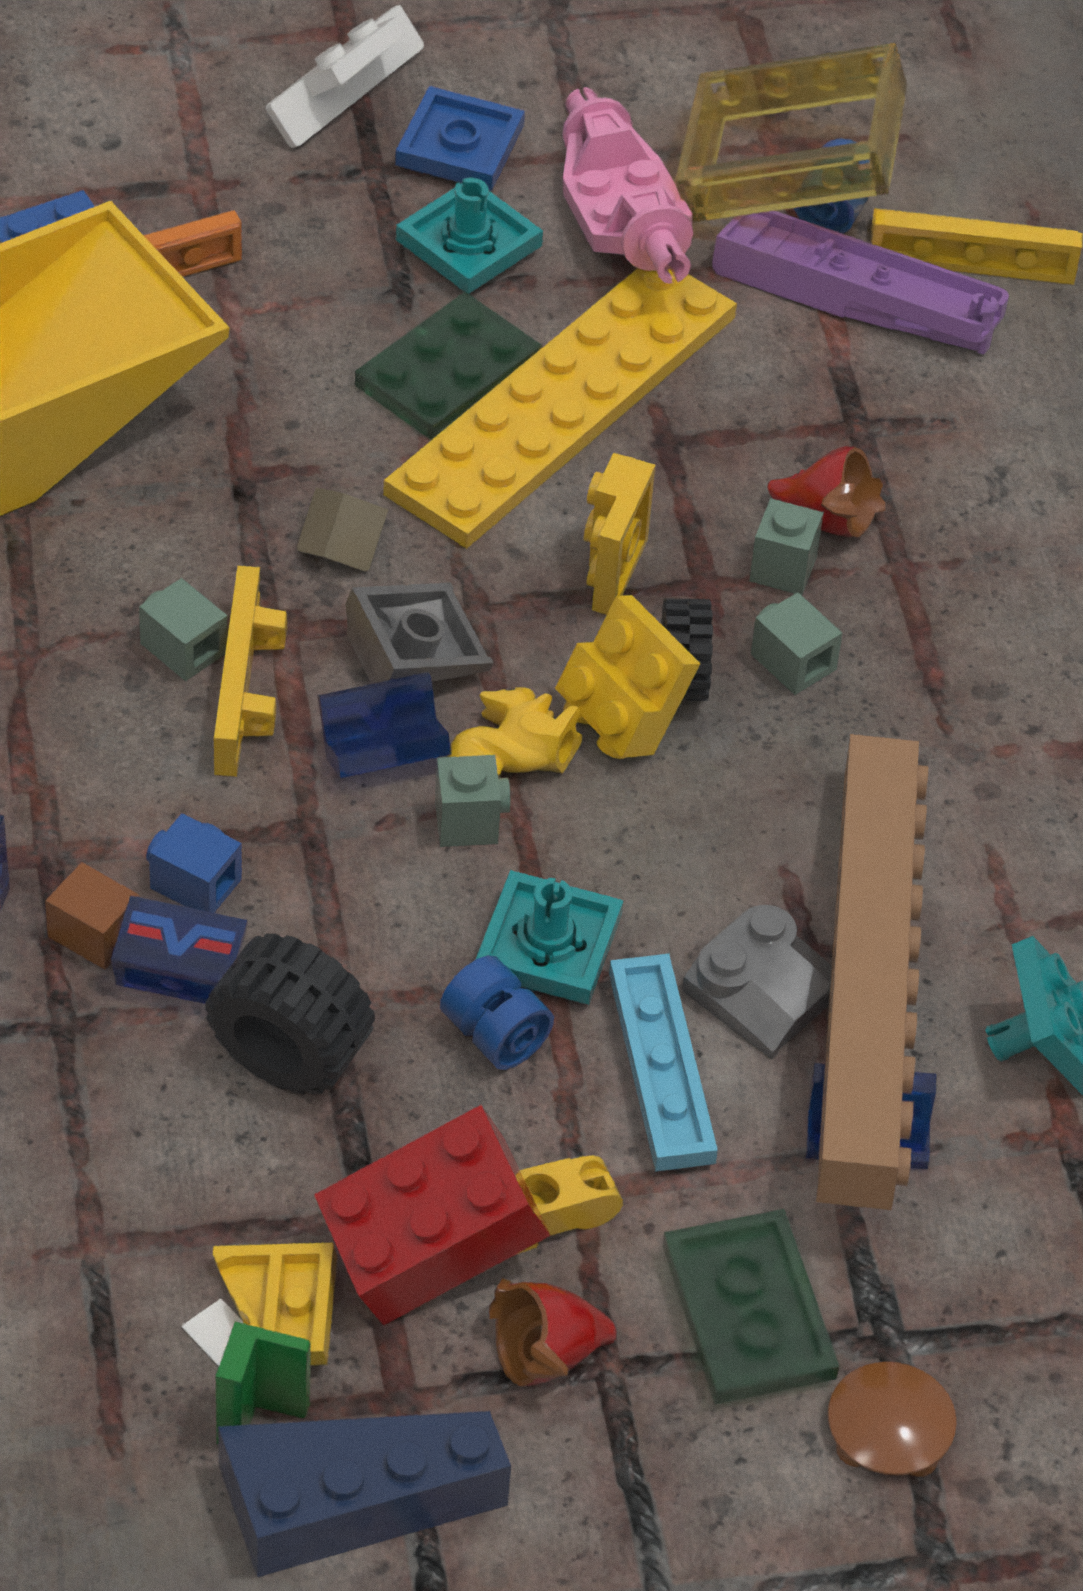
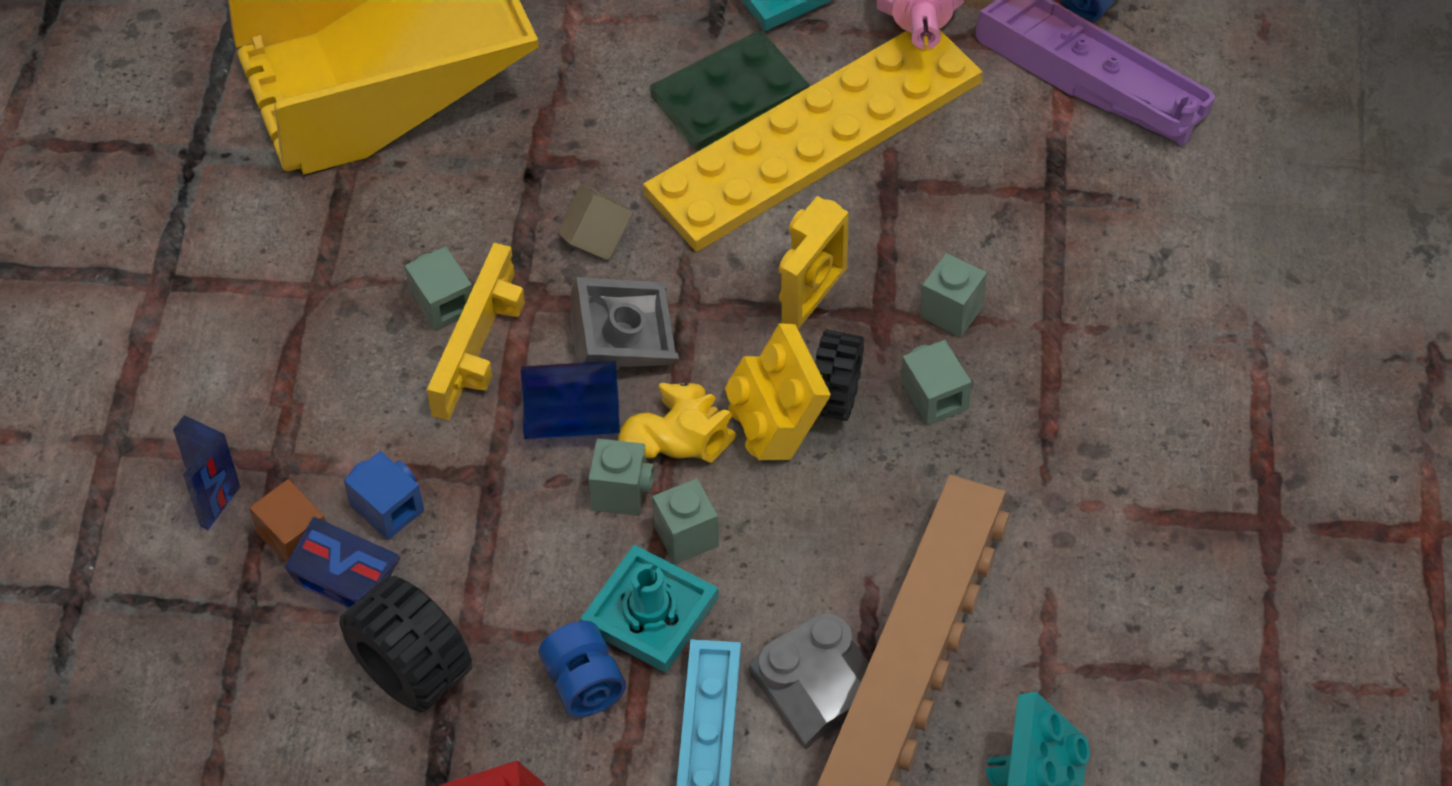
camera: 20 degrees right, 5 degrees up
hat [767,446,885,538] -> none
yellow fence [870,208,1082,285] -> none
none -> sand green brick [652,478,719,565]

